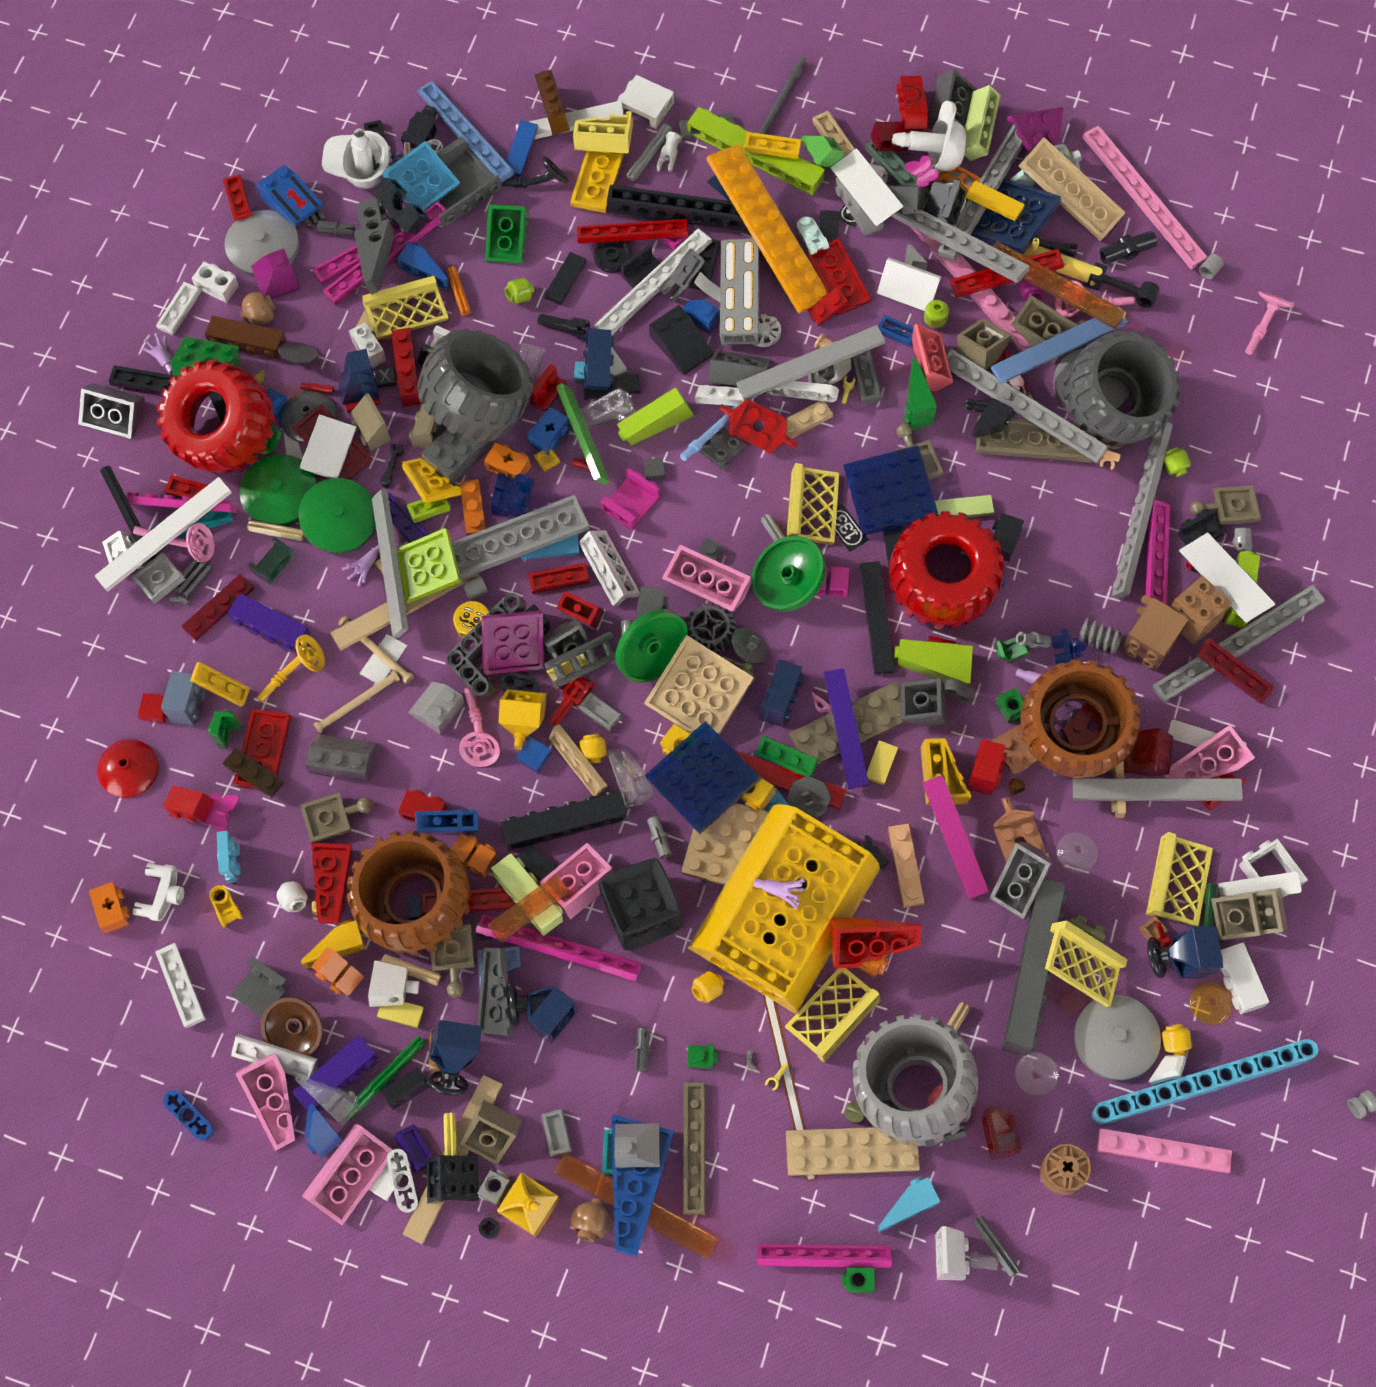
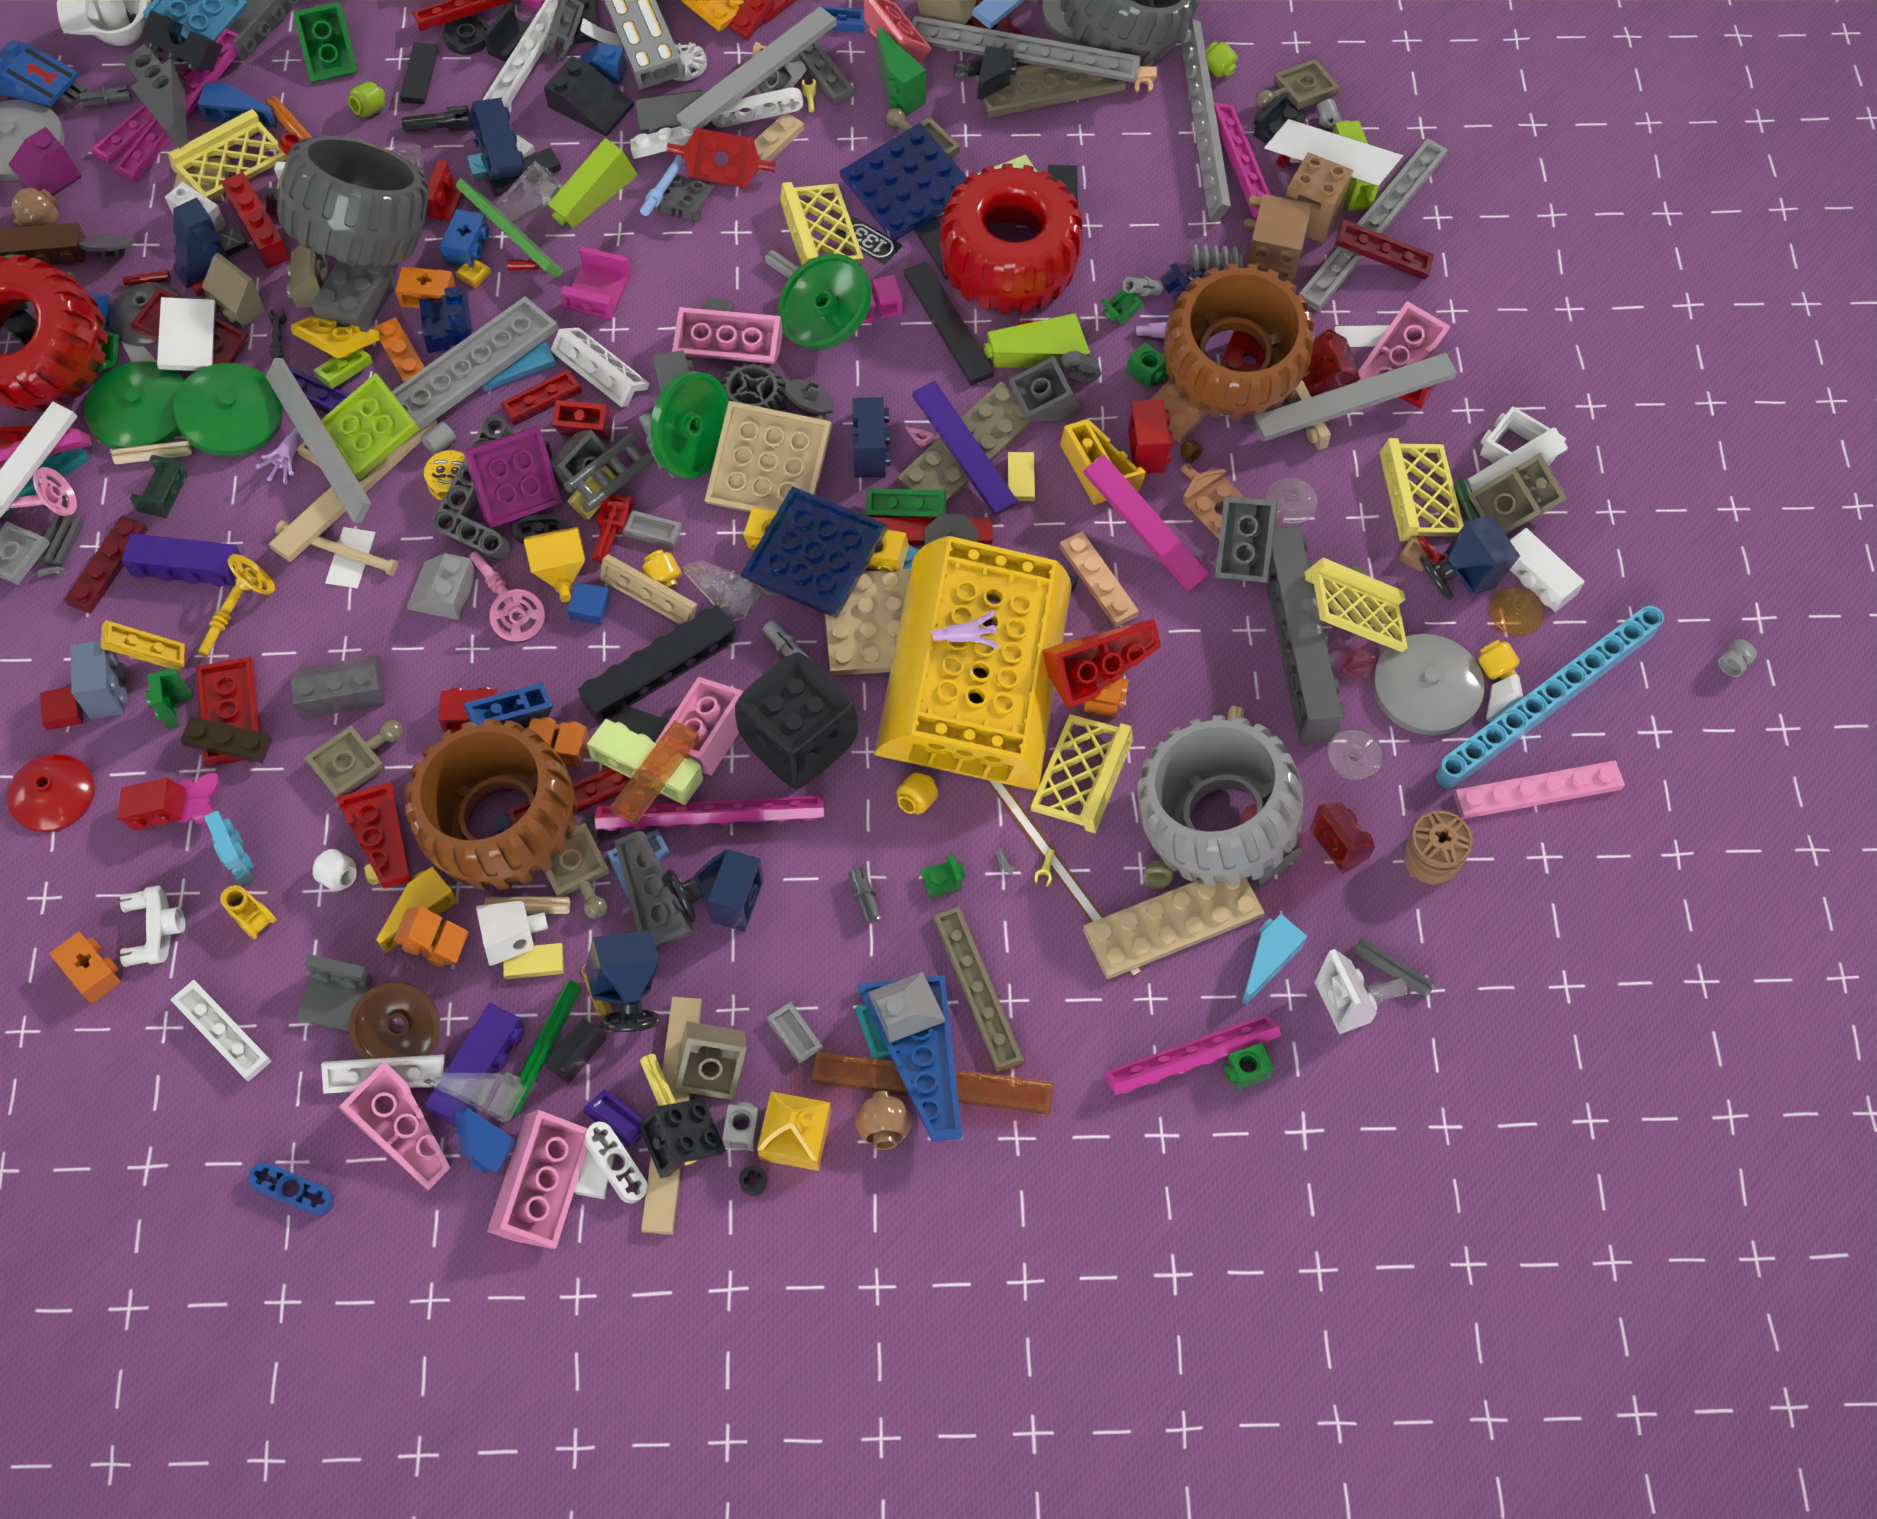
camera: 25 degrees left, 5 degrees down
tan bar [313,670,400,734] -> none
dark grey tile [644,458,665,480] -> none
none -> red plate [278,132,302,155]

